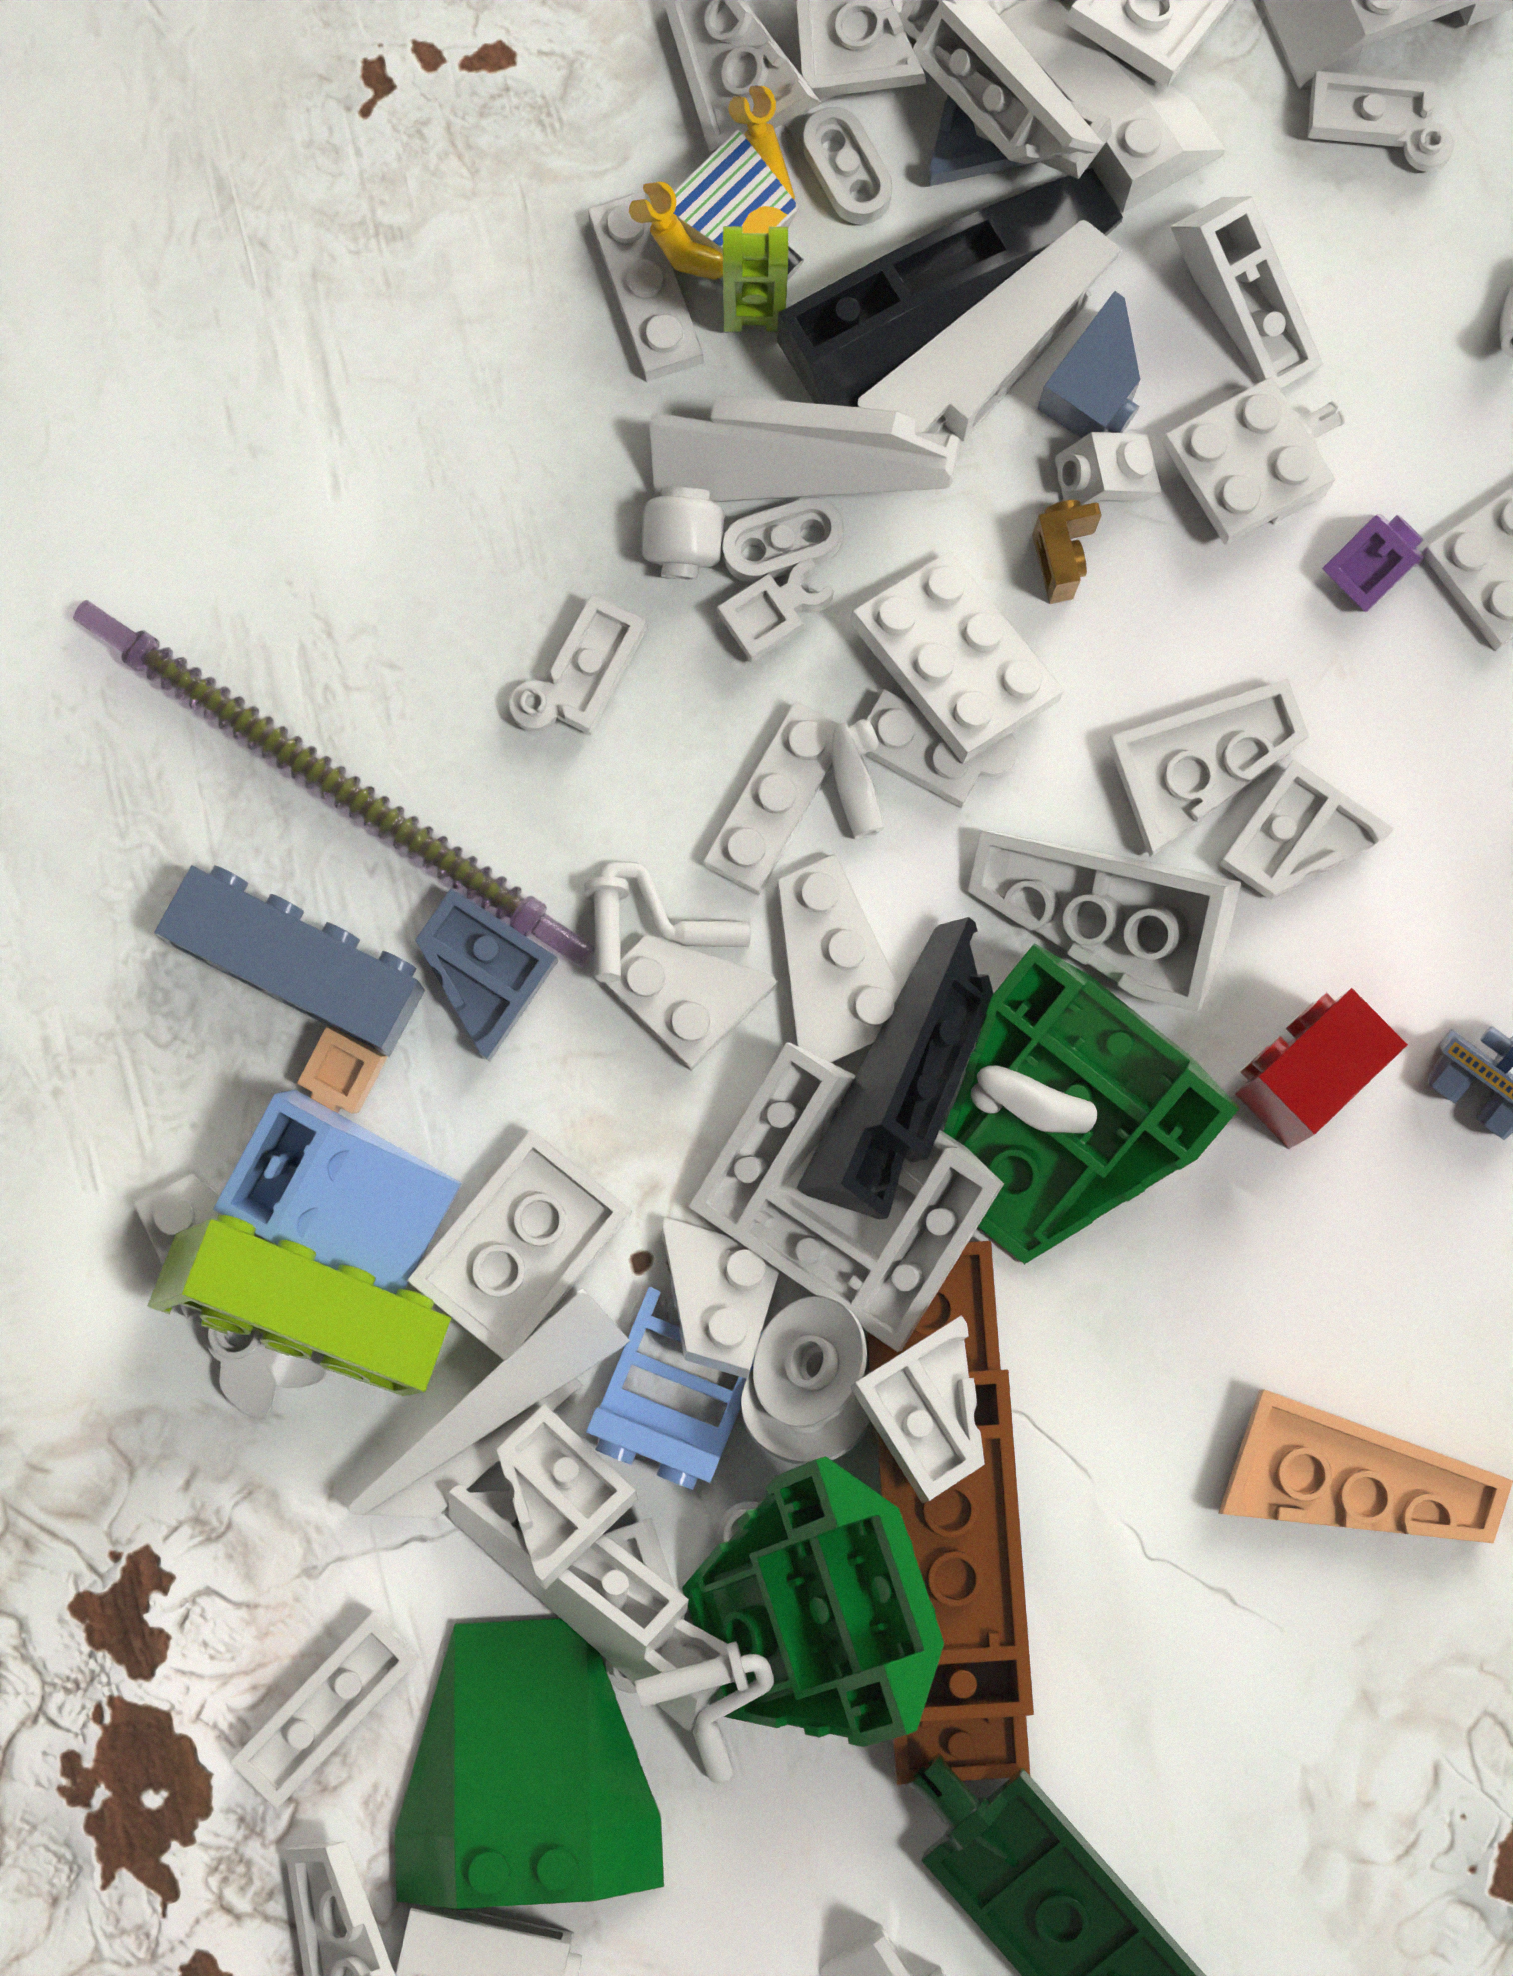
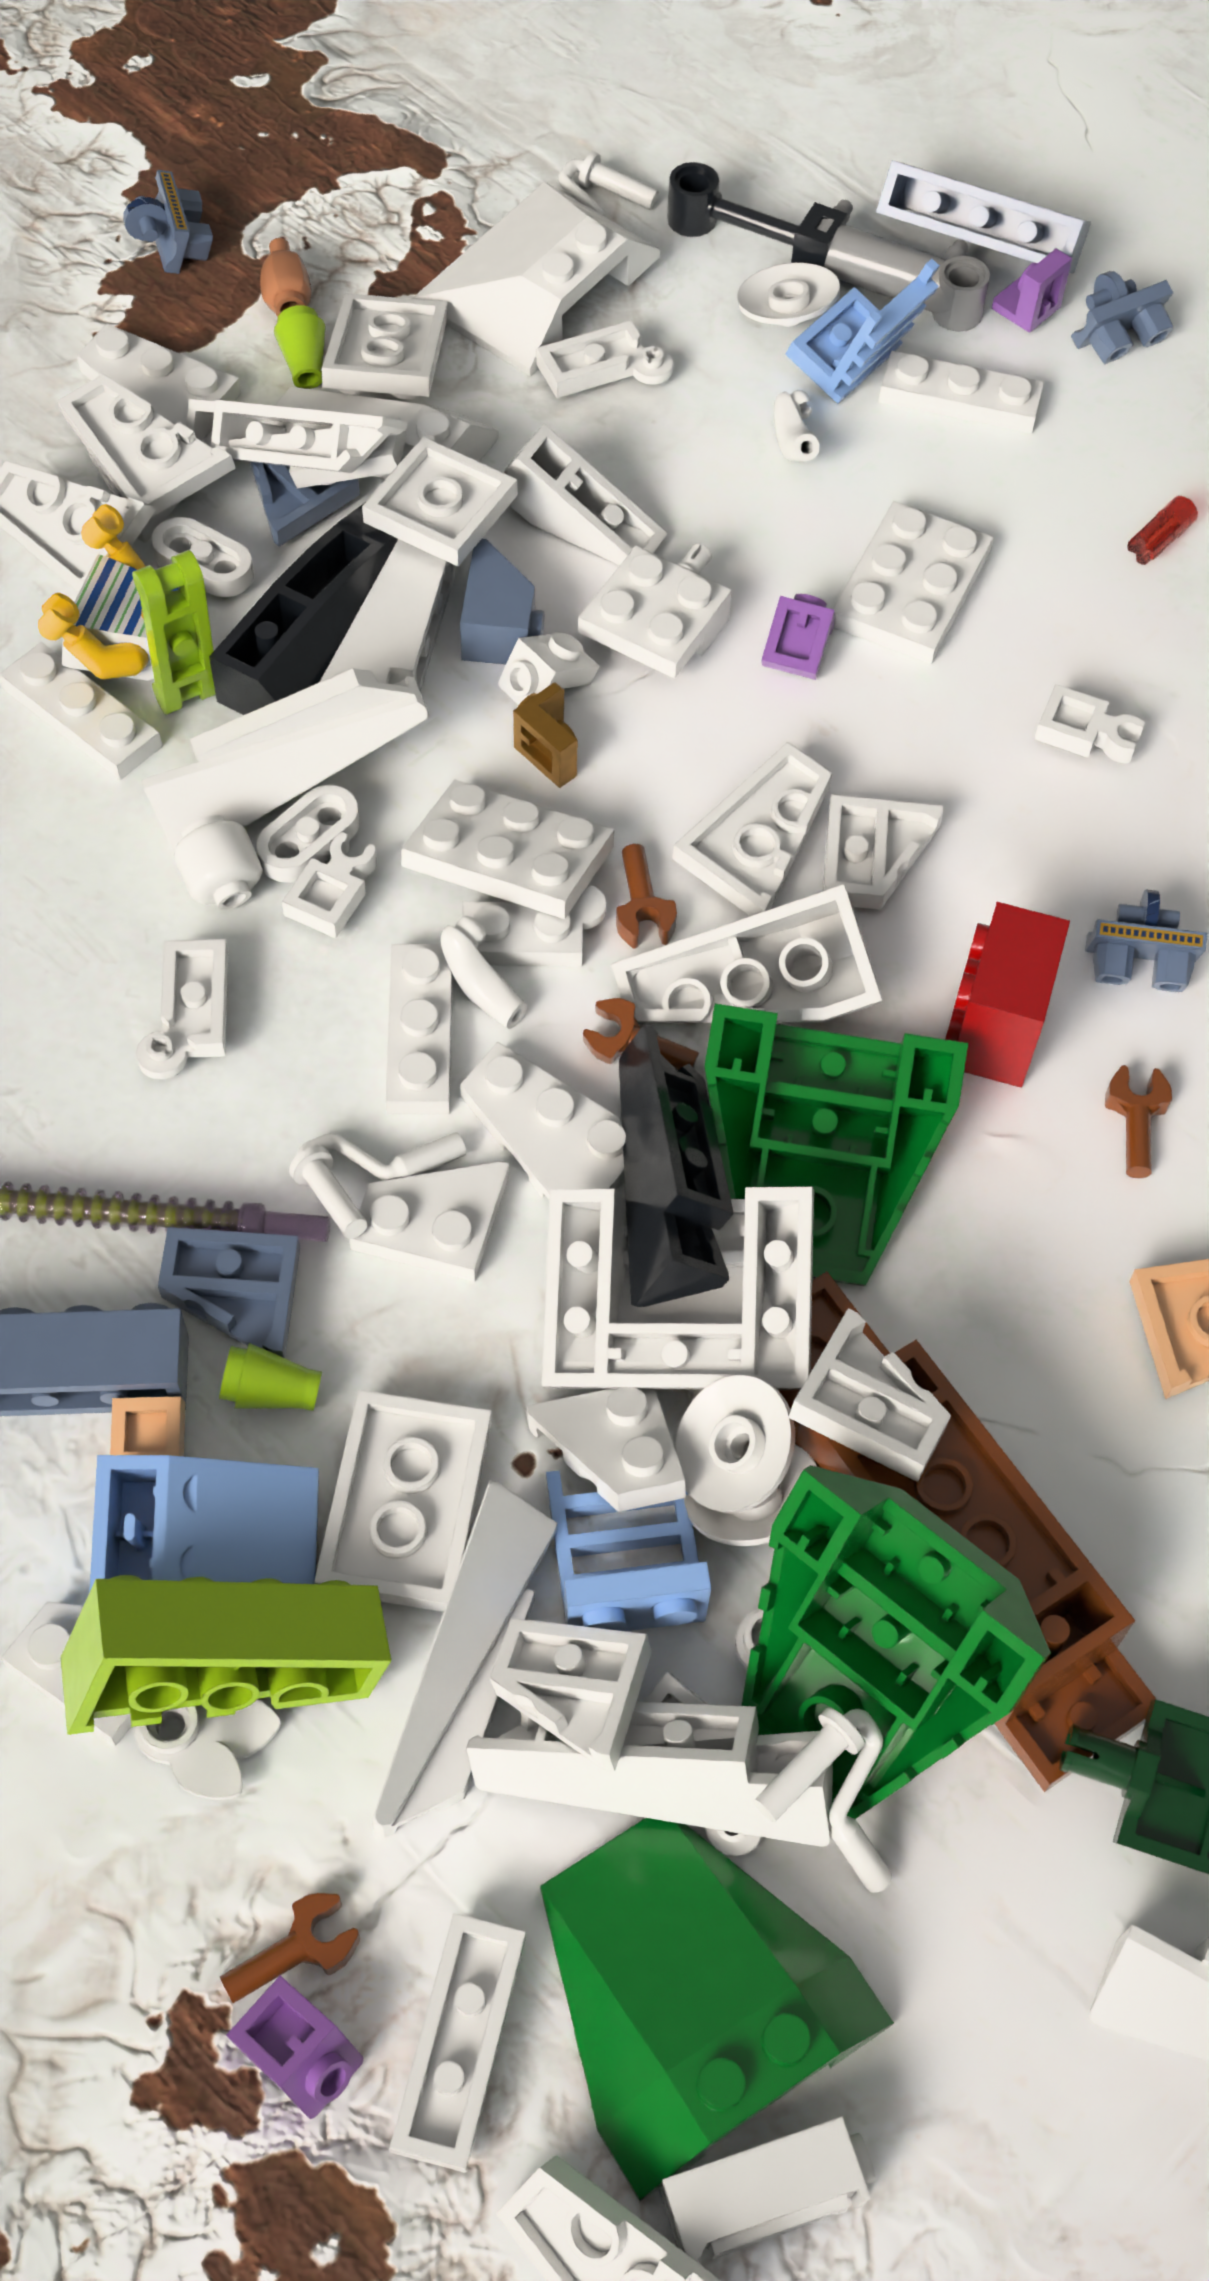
camera: 30 degrees left, 20 degrees down
white arm [971,1065,1097,1133] -> none
none -> lime cone [219,1343,322,1411]
none -> dark orange bar [219,1893,360,2004]
none -> medium lavender bracket [226,1975,364,2119]
none -> white plate [362,437,518,566]
none -> dark orange bar [583,998,699,1070]
none -> dark orange bar [616,844,677,949]
none -> dark orange bar [1105,1065,1172,1178]

